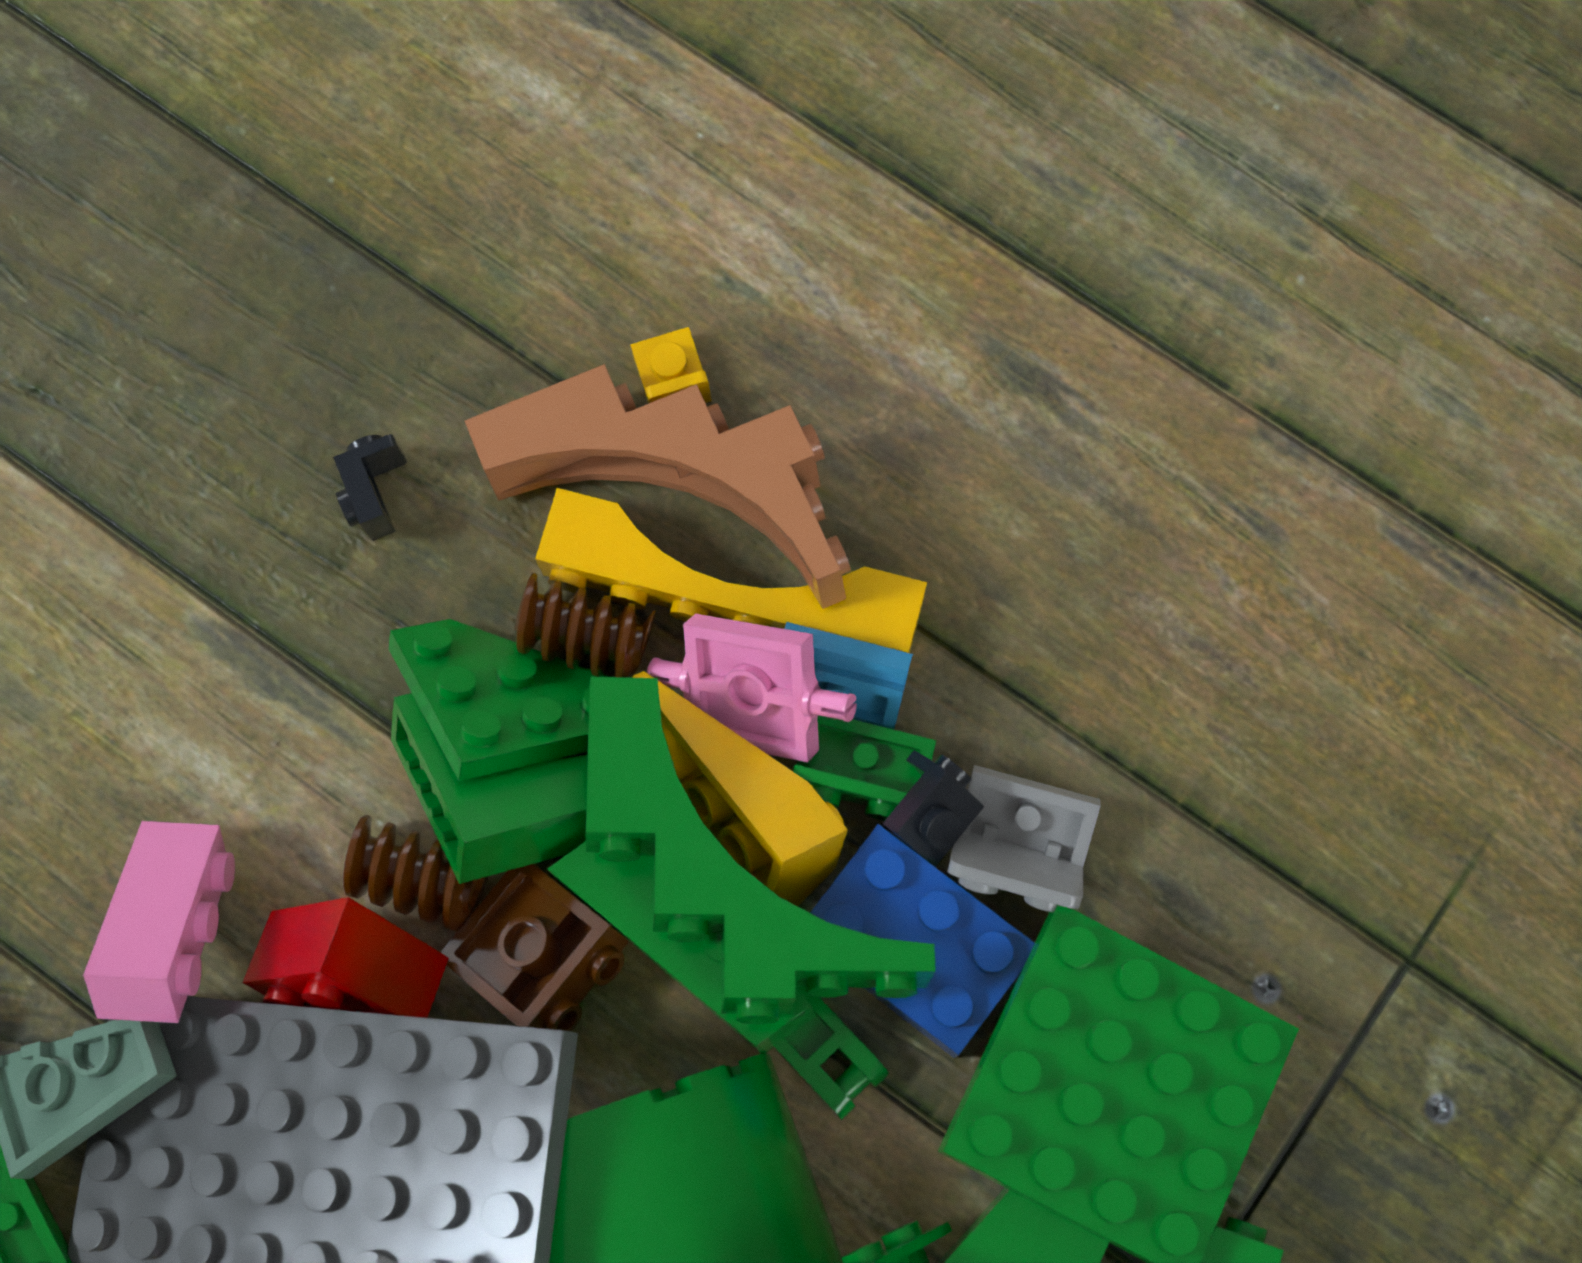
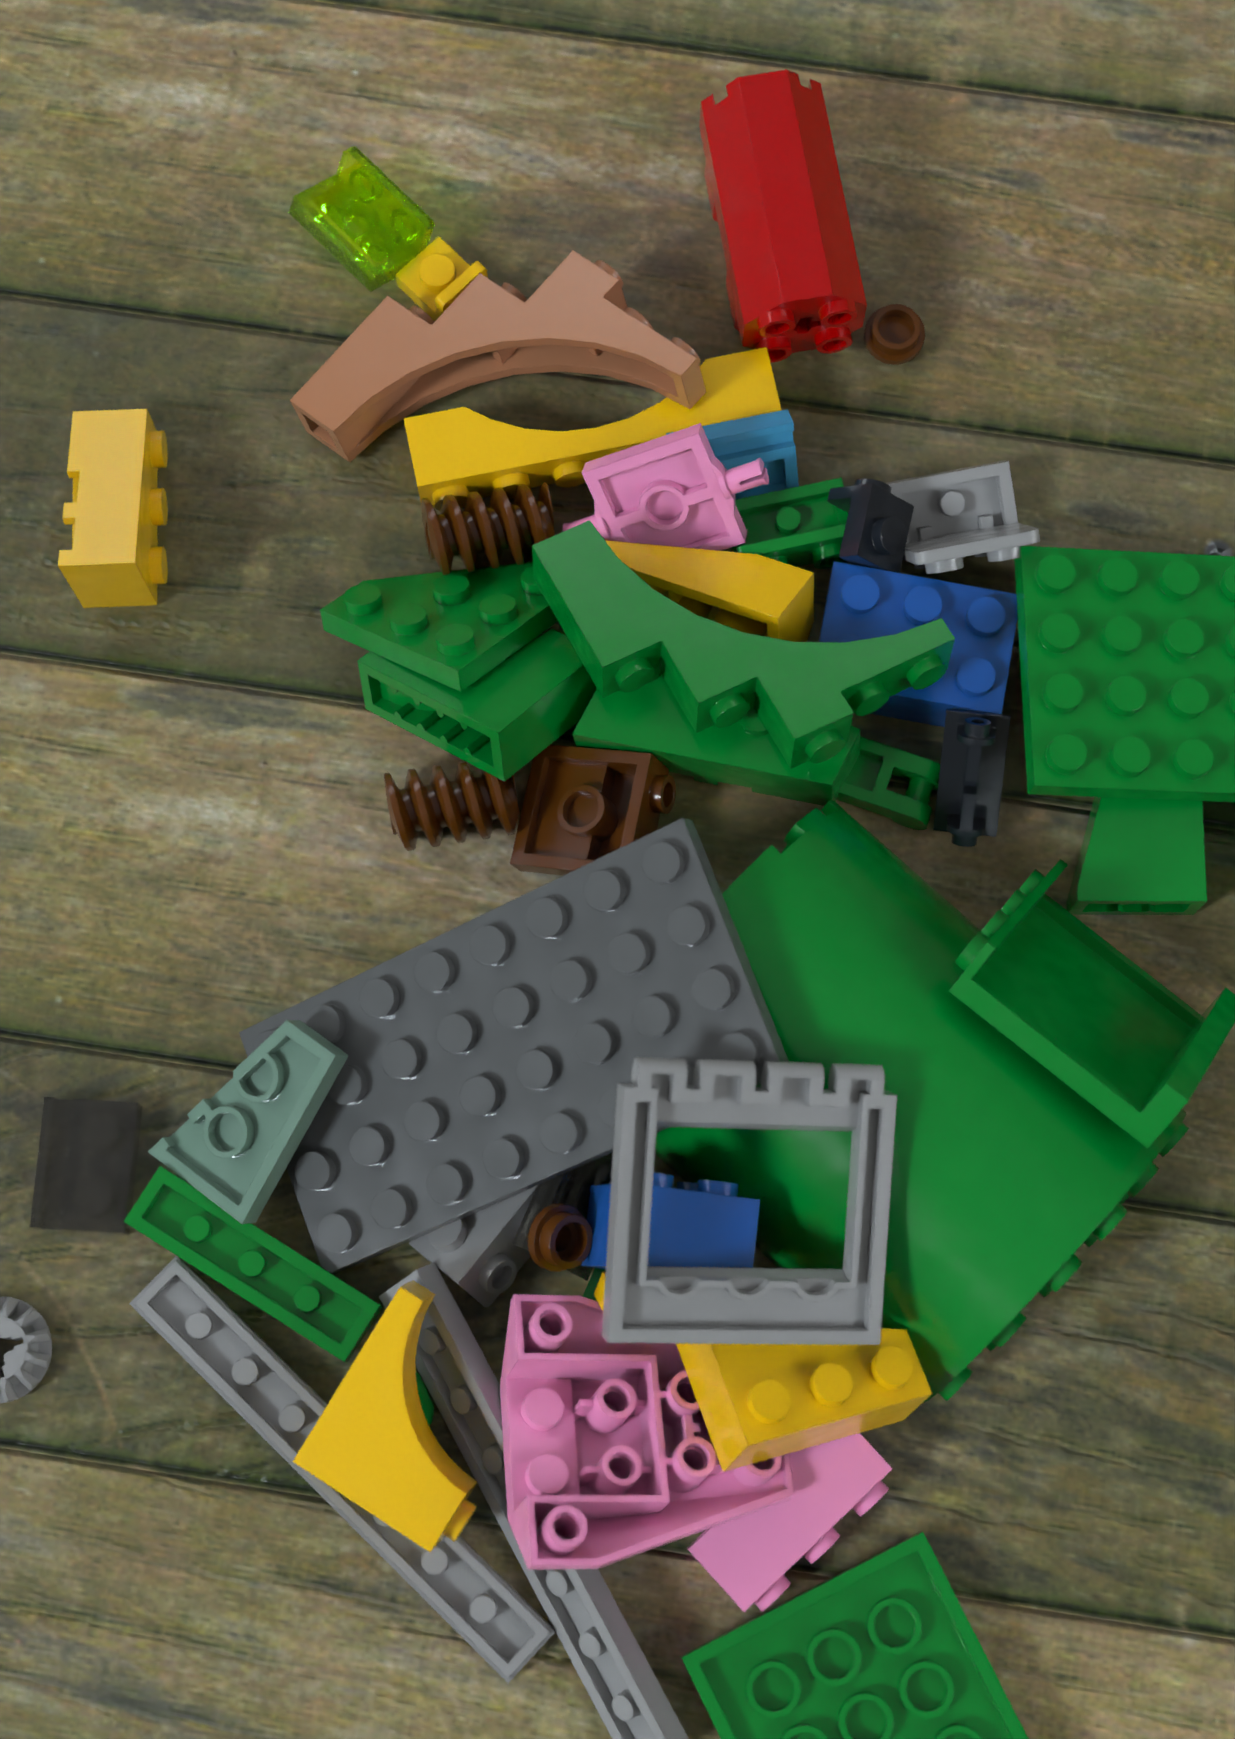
camera: 30 degrees left, 0 degrees up
bright pink brick [83,821,235,1023] -> none
red brick [242,897,449,1018] -> none
black bracket [333,434,407,541] -> none
none -> yellow wedge [58,409,168,608]
none -> clear neon green bracket [289,146,434,292]
none -> red brick [699,69,867,363]
none -> reddish brown plate [864,304,925,365]
none -> black hinge [933,709,1011,847]

